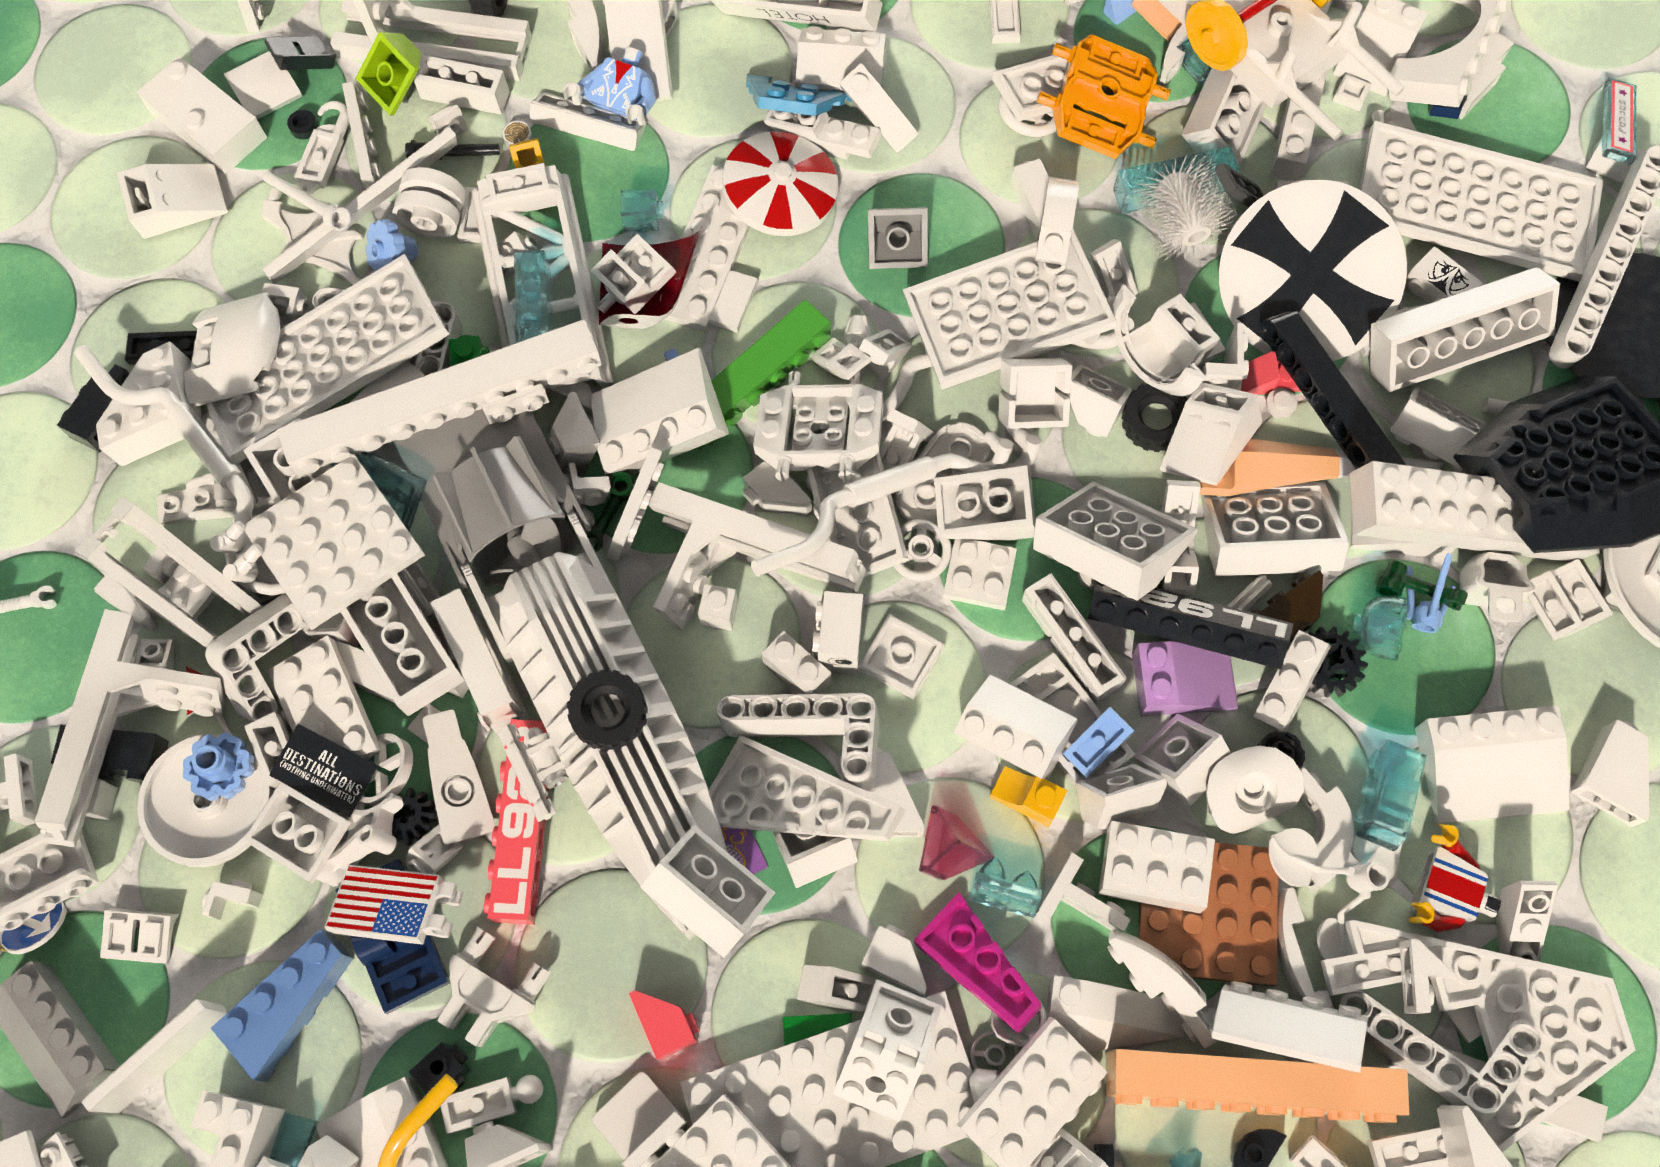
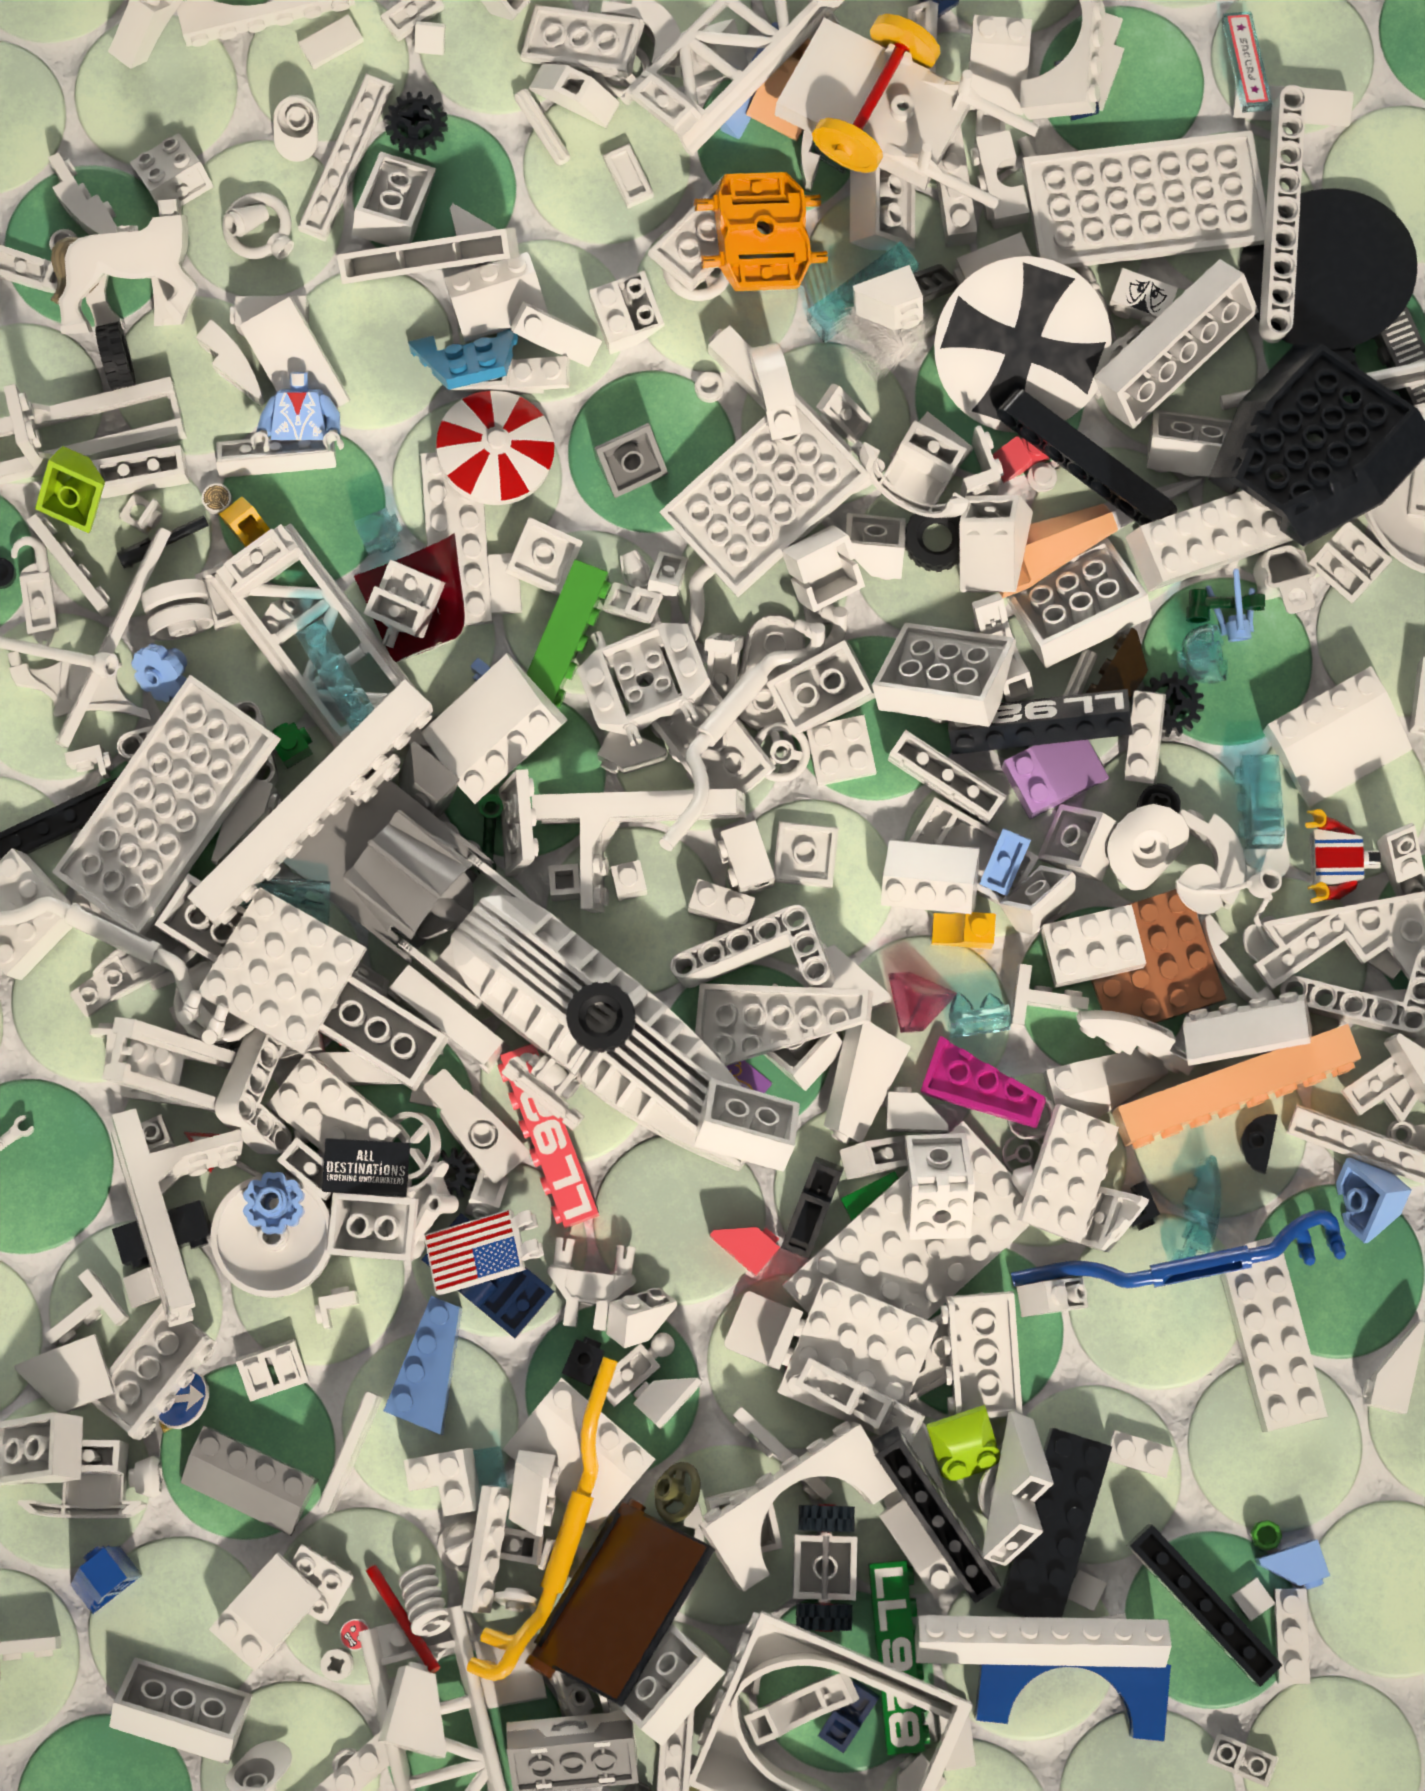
camera: 25 degrees left, 10 degrees up
white slope [94,574,159,632] -> none
white slope [184,292,280,407] -> none
white bracket [563,463,611,506] -> none
white slope [1399,939,1455,1014] -> none
none -> white plate [505,517,583,596]
none -> white brick [548,863,581,901]
none -> white slope [589,271,664,354]
none -> white slope [606,1287,677,1348]
none -> white tile [695,371,724,403]
none -> black slope [781,1157,844,1259]
none -> white slope [824,1022,911,1145]
none -> white slope [853,265,923,330]
none -> white arch [970,130,1030,229]

